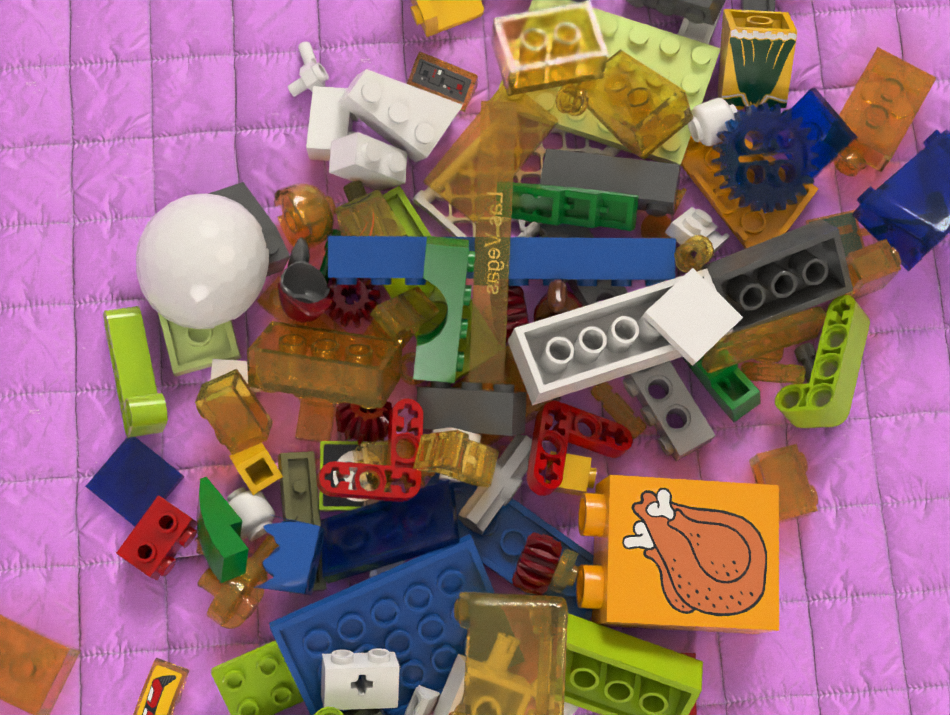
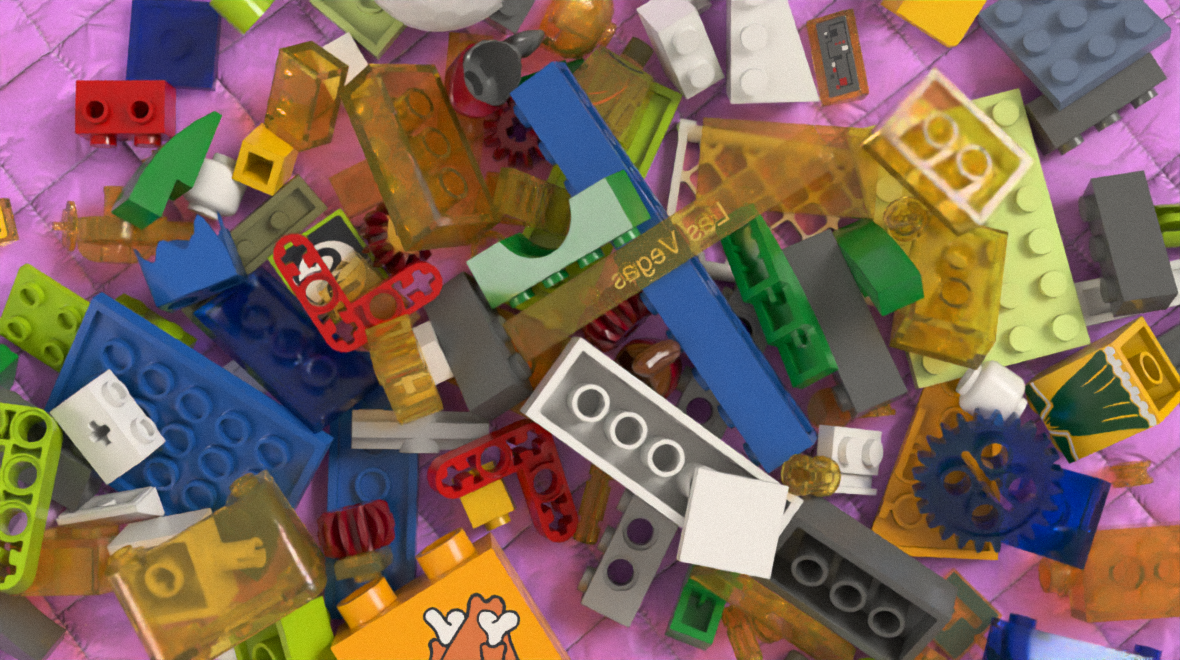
camera: 55 degrees right, 10 degrees up
none -> plant [52,201,79,252]
none -> green slope [832,217,925,316]
none -> clear yellow bush [1110,460,1154,488]

